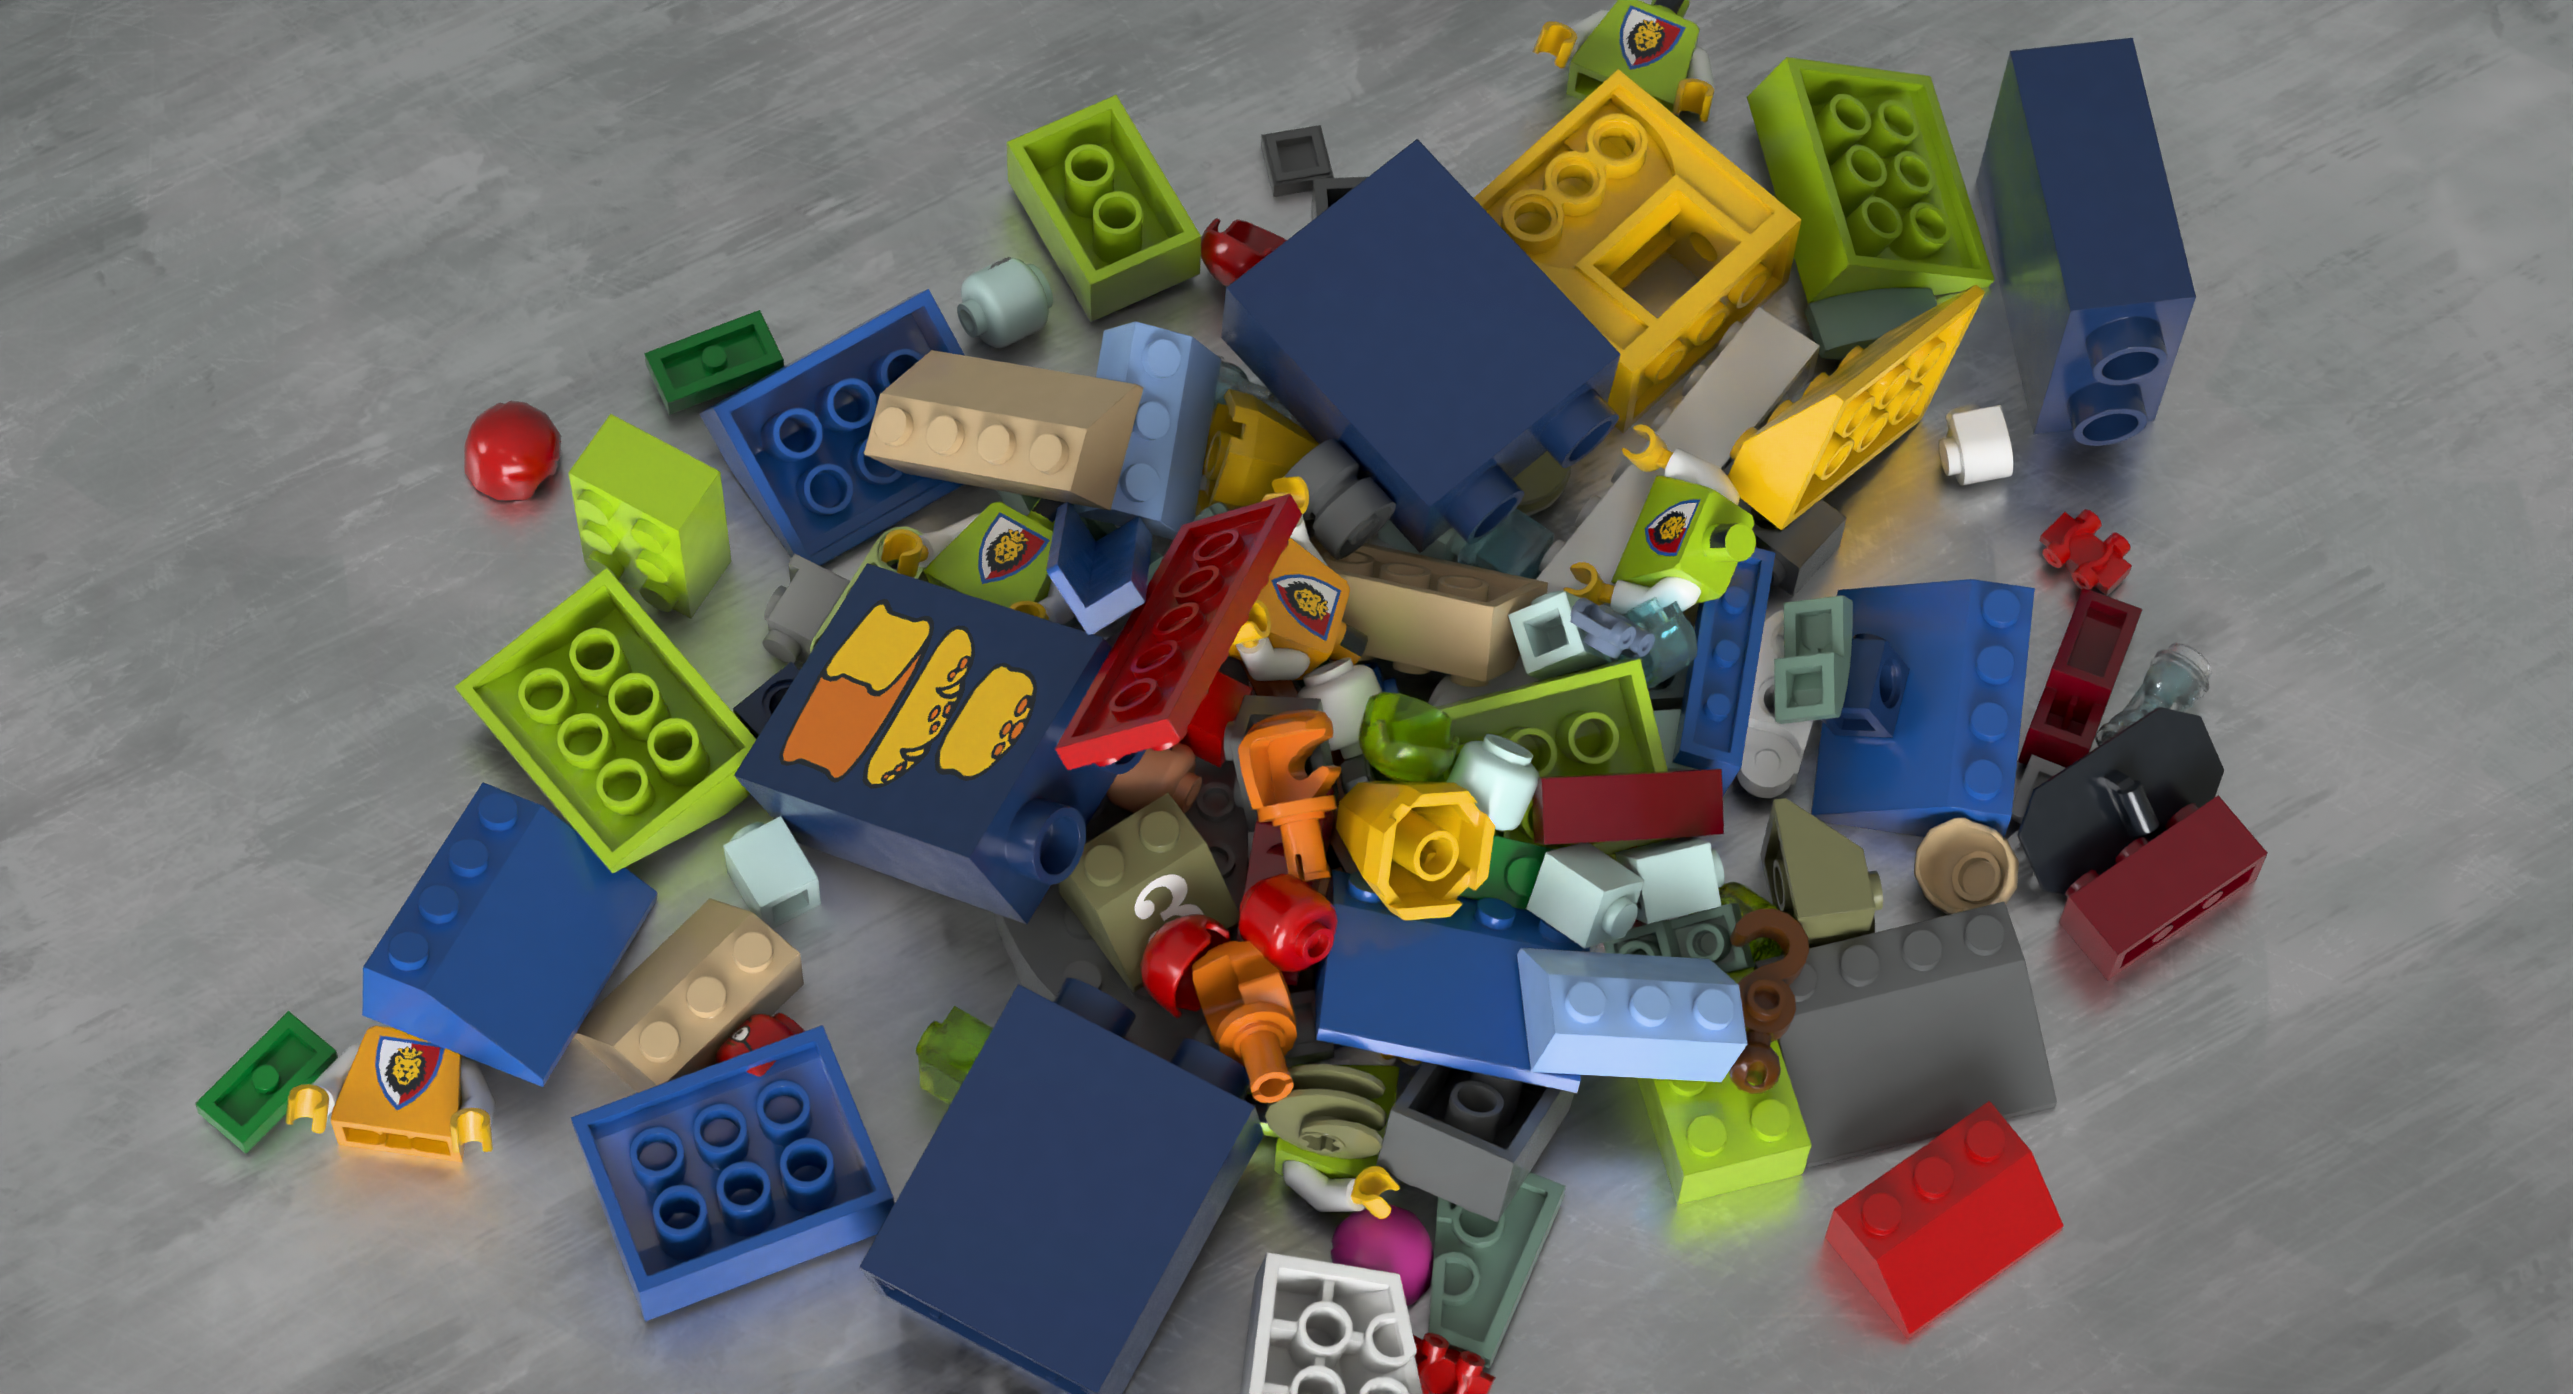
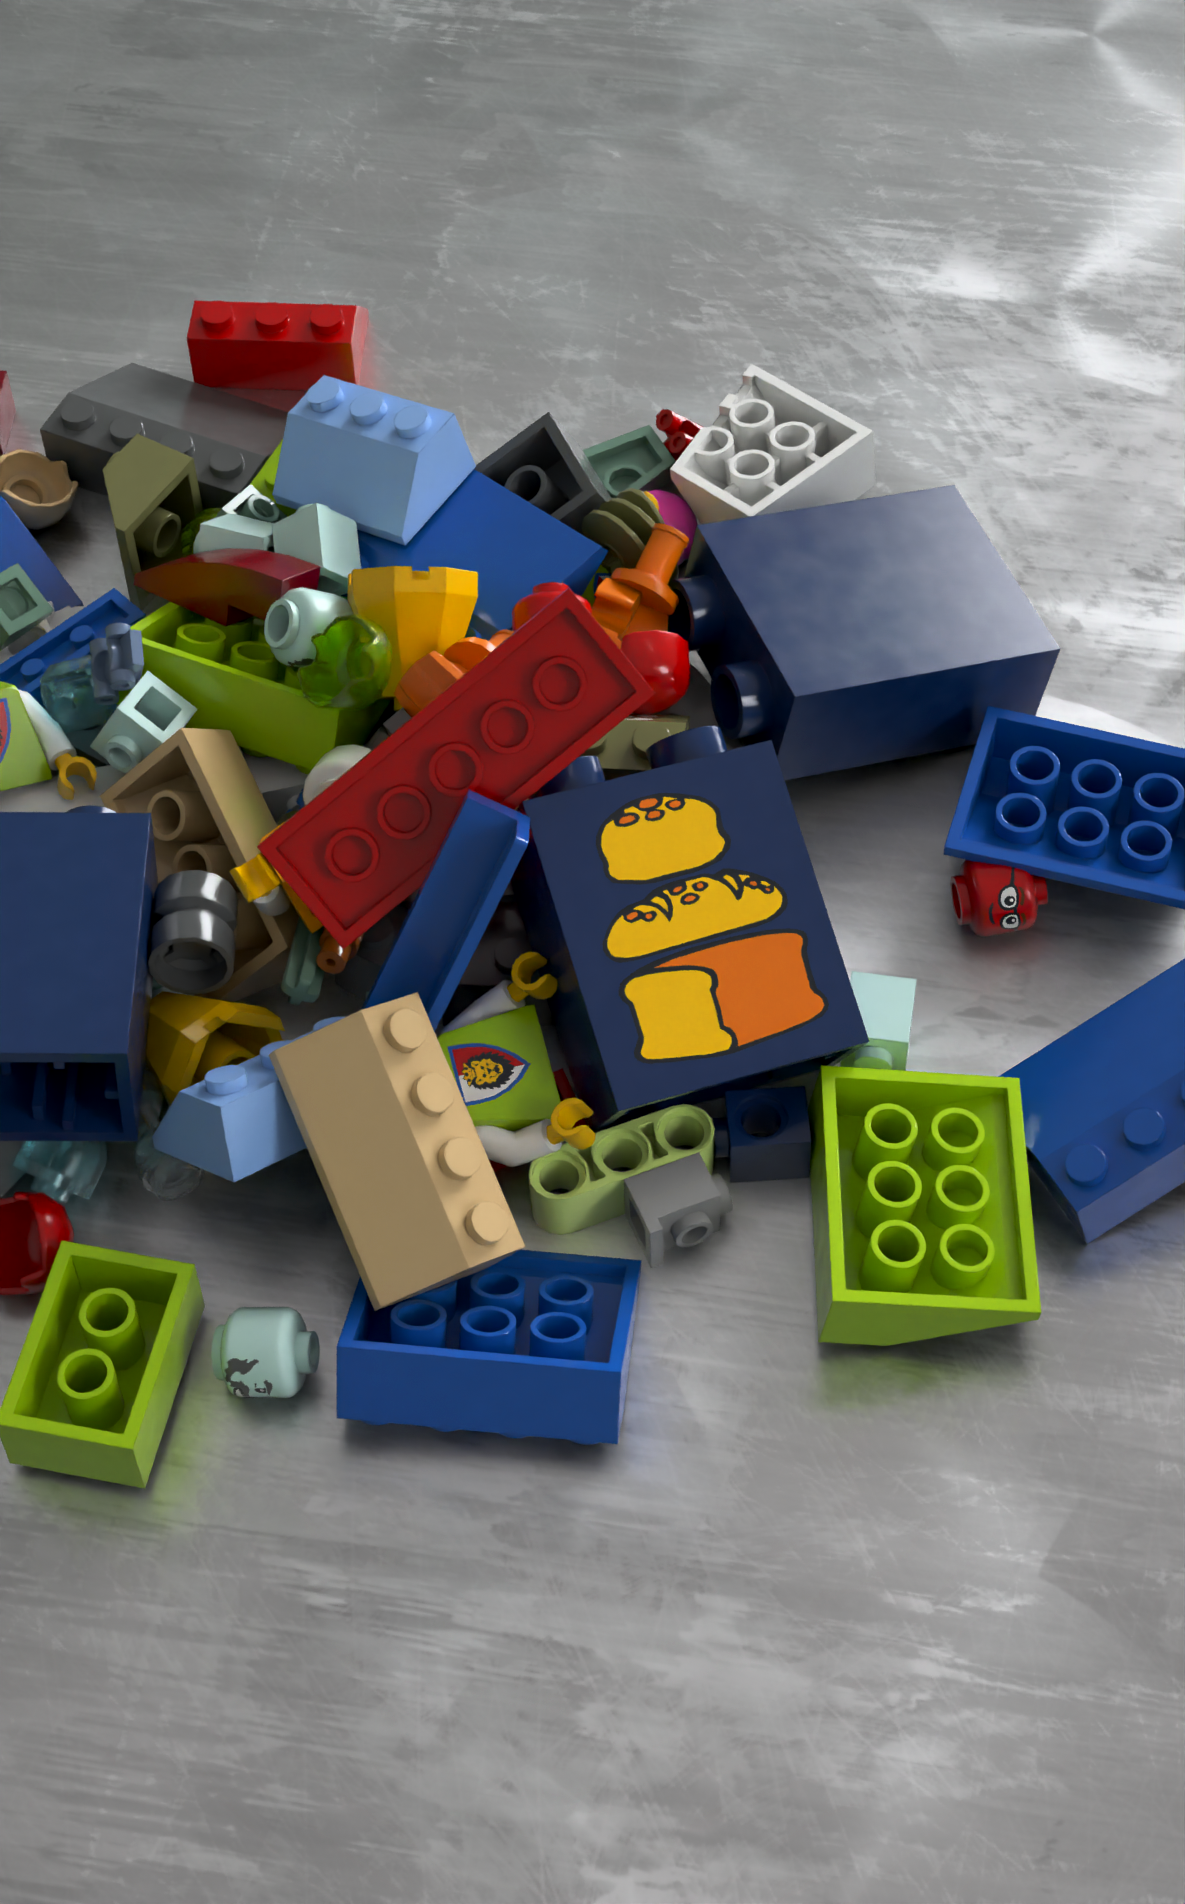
camera: 135 degrees left, 10 degrees down
red hair [464,401,561,500] -> none
lime brick [568,414,732,619] -> none
tan slope [574,898,804,1093] -> none
green plate [644,310,784,415] -> none
clear neon green brick [915,1006,993,1105] -> none
reddish brown piece [1729,909,1809,1094] -> none

